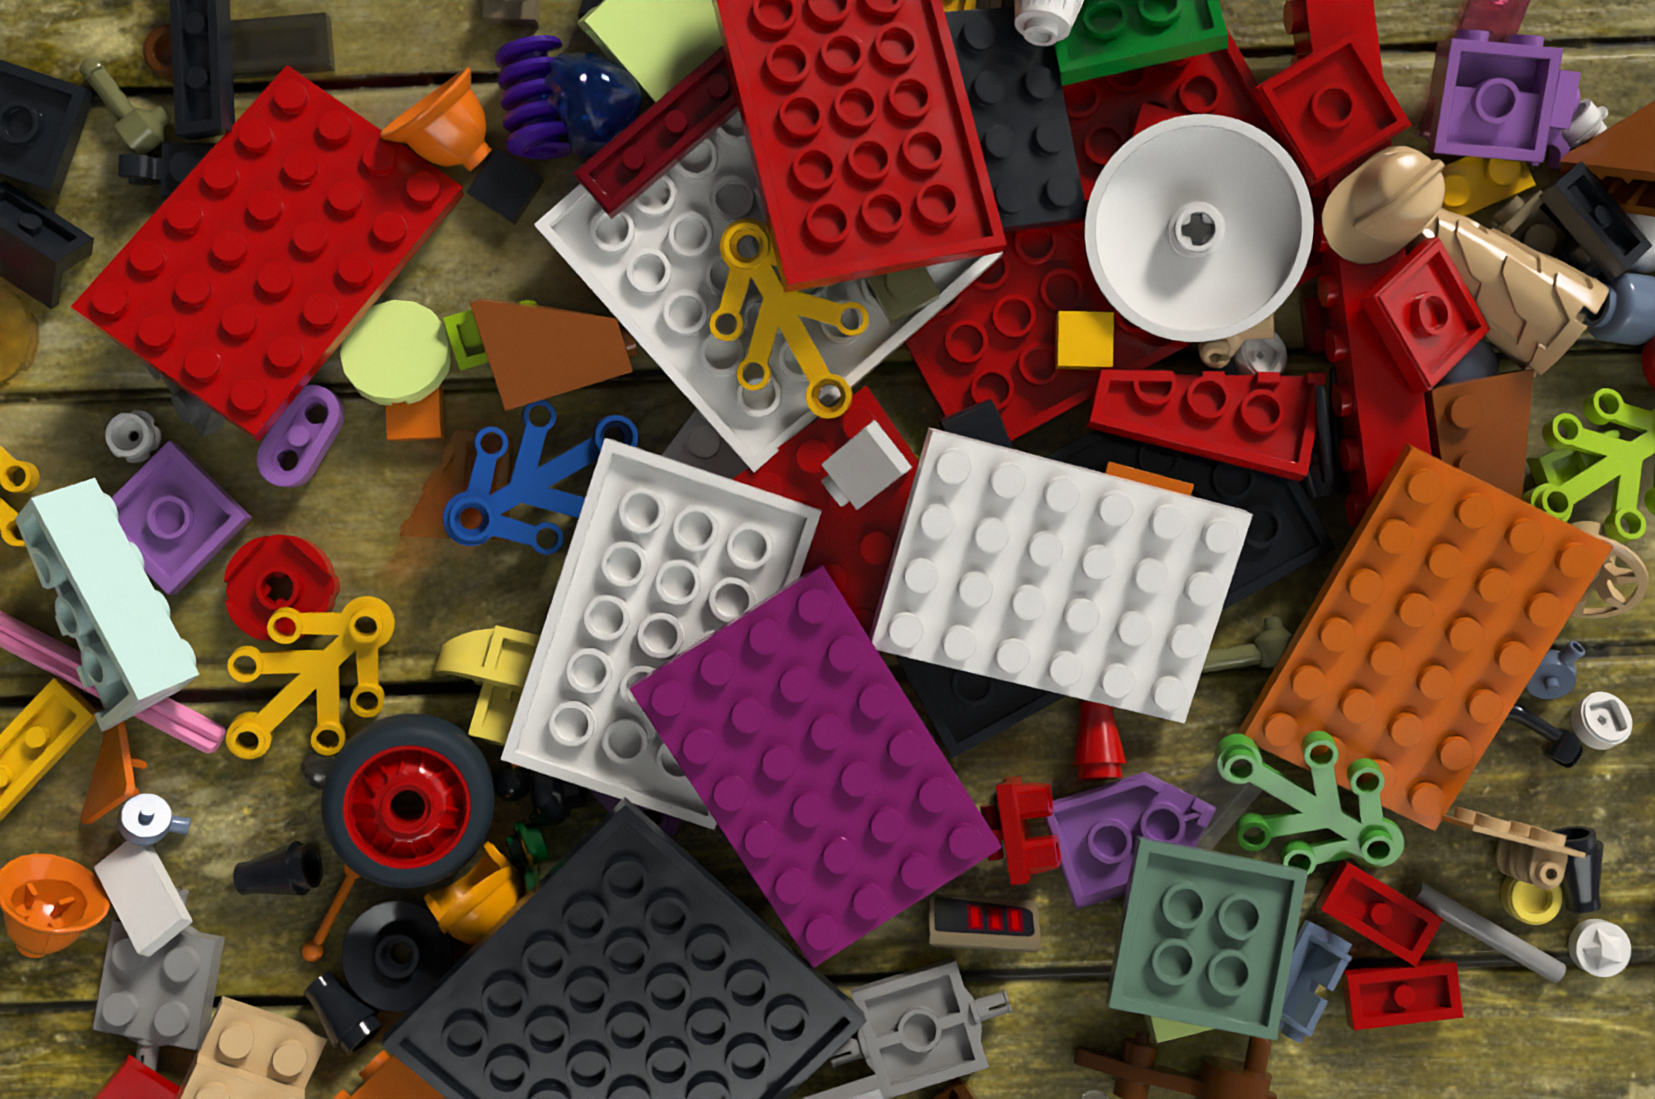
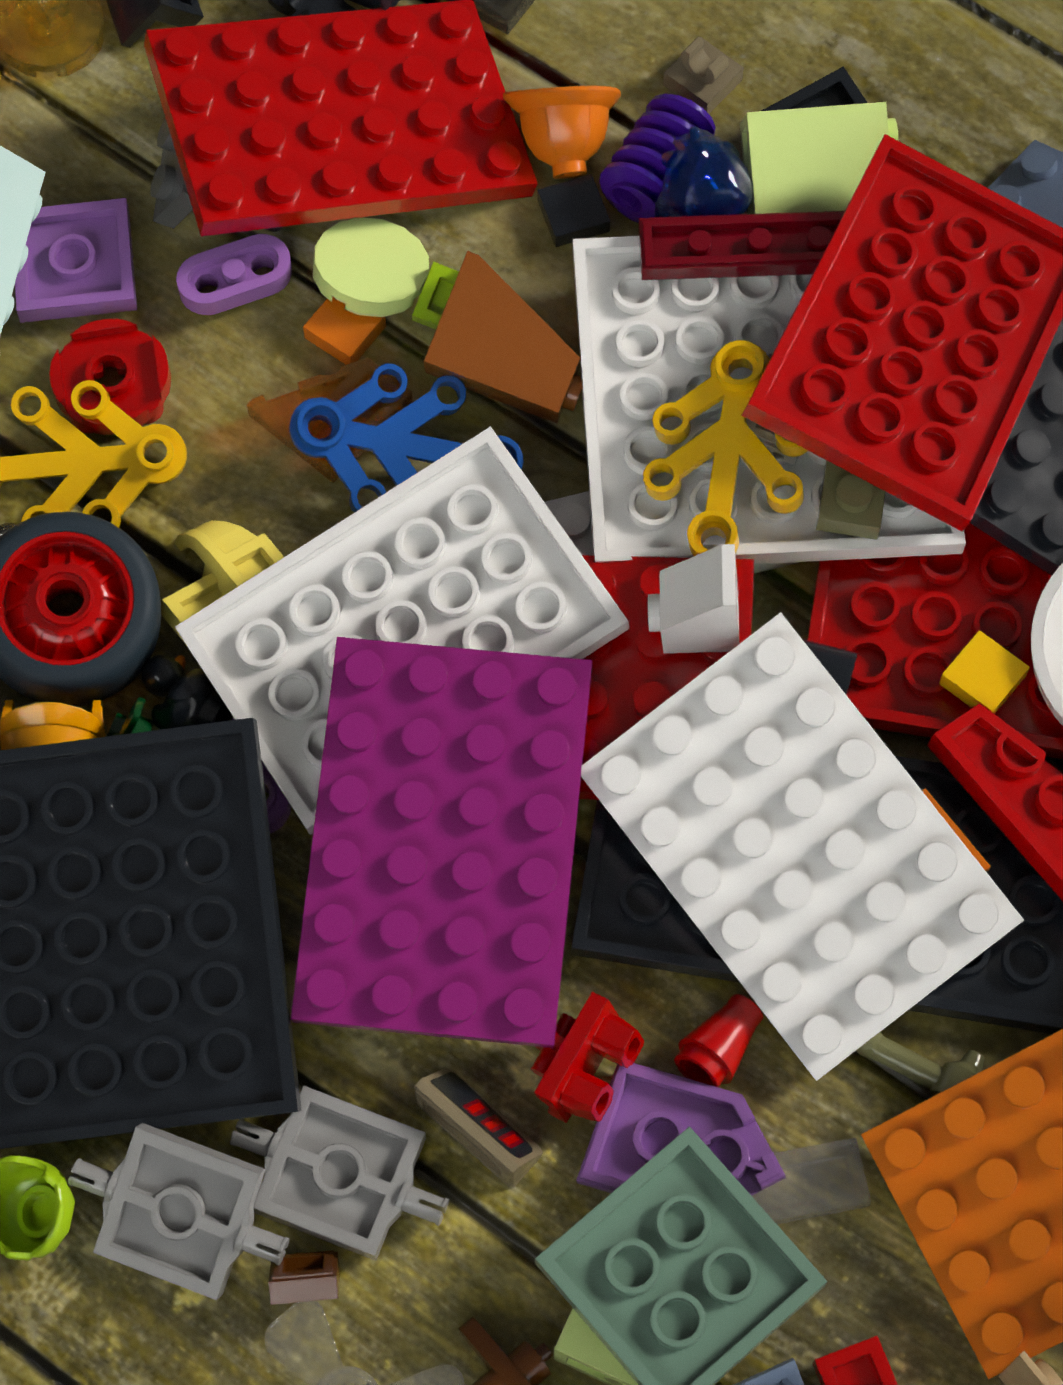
camera: 35 degrees right, 20 degrees down
white plate [105,410,162,463] -> none
bright green plant [1215,731,1405,876] -> none

